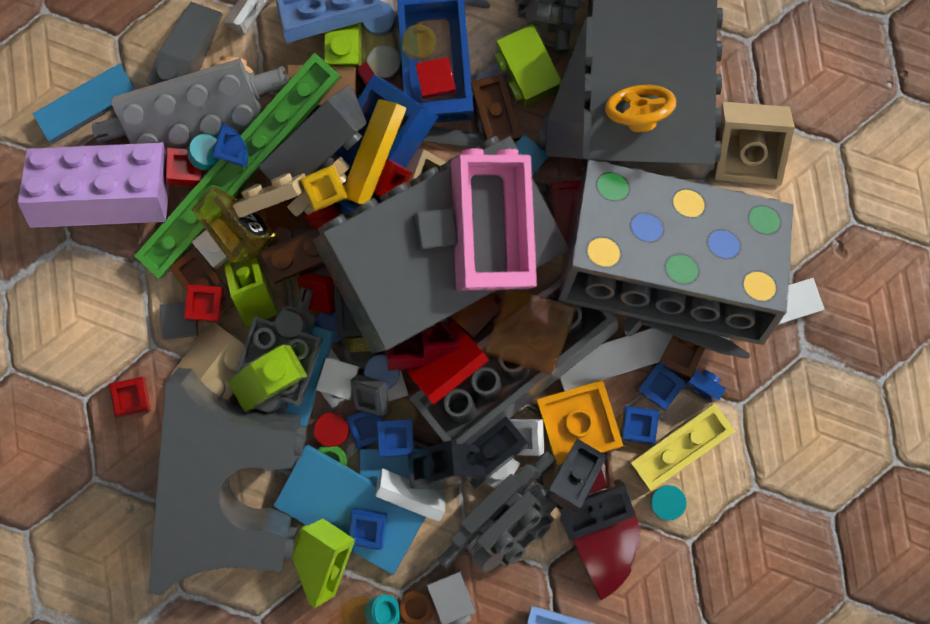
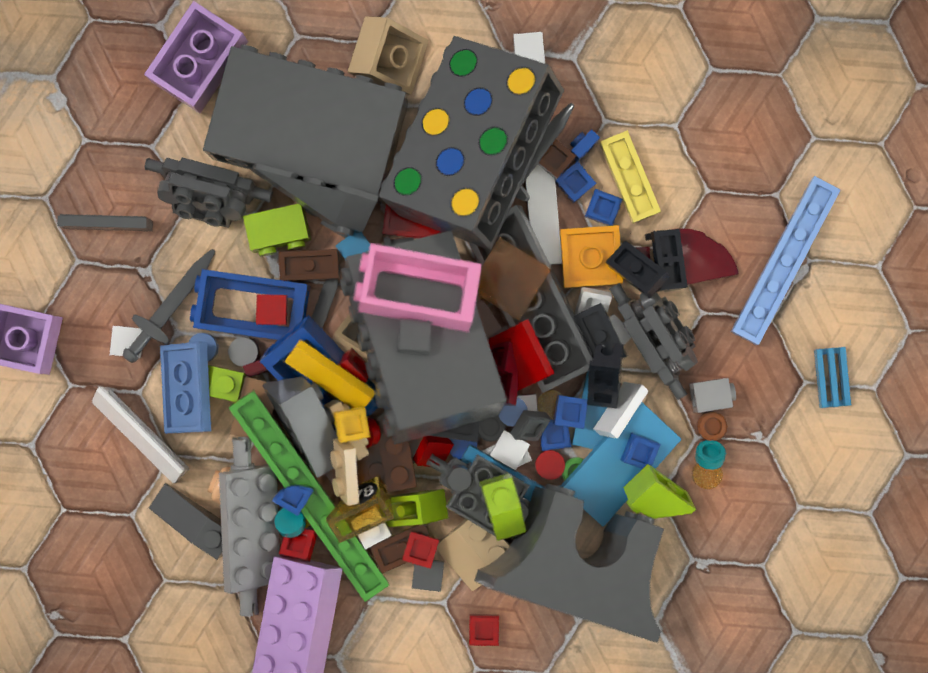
camera: 80 degrees left, 5 degrees up
dark azure tile [32,63,136,144] -> none
clear yellow tile [345,337,370,352] -> none
clear yellow tile [402,24,437,61] -> none
light orange piece [605,85,676,132] -> none
teal tile [650,485,687,520] -> none

